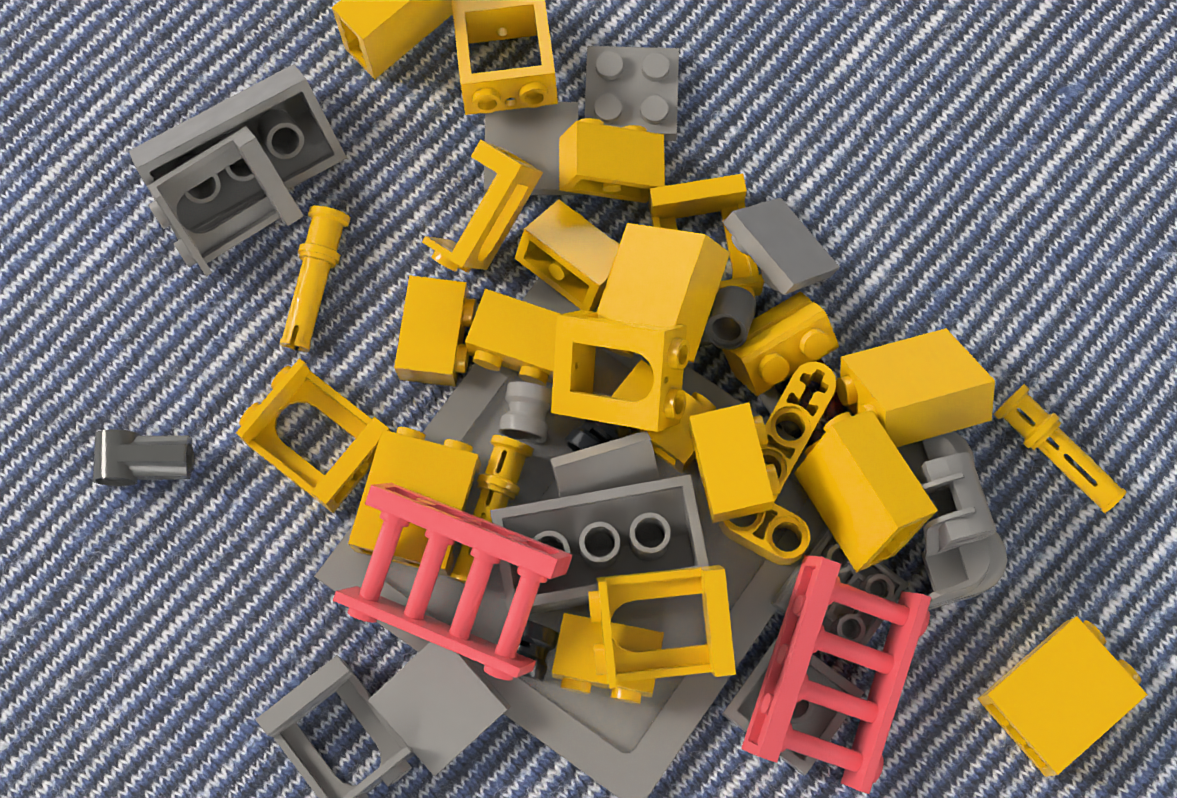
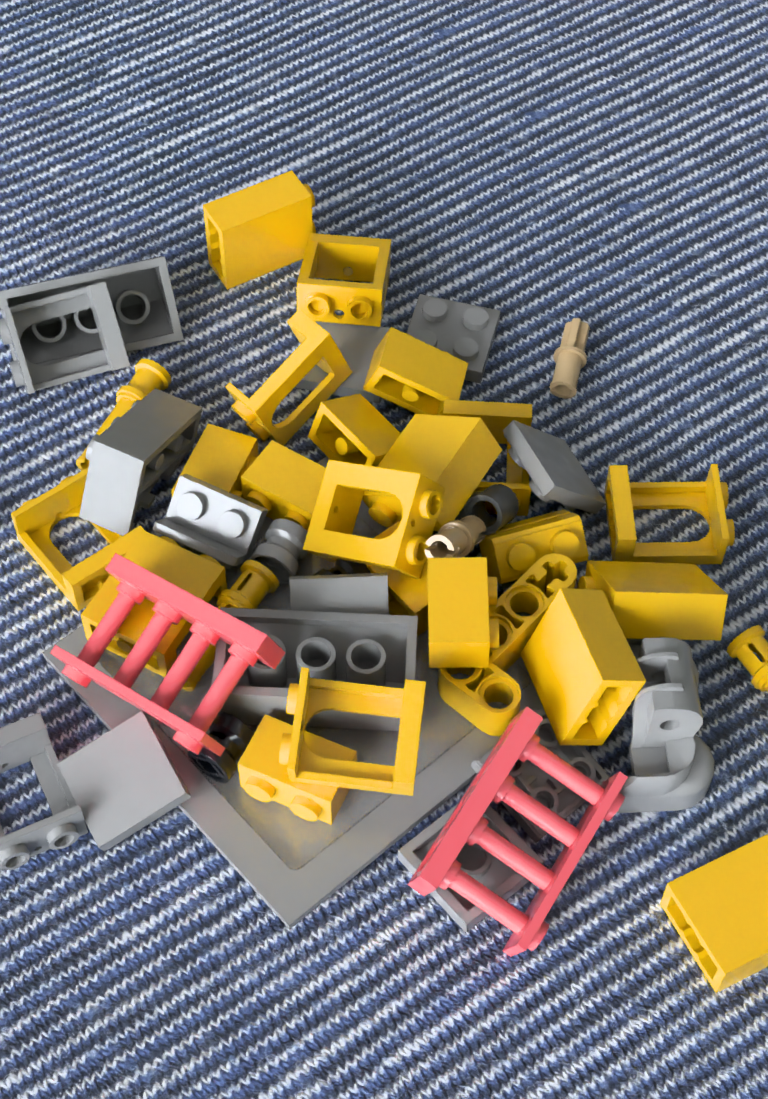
camera: 10 degrees right, 20 degrees down
none -> light grey wedge [79,388,202,536]
none -> light grey bracket [152,474,268,569]
none -> tan pin [424,515,486,559]
none -> tan axle [549,318,590,399]
none -> yellow panel [604,464,735,565]

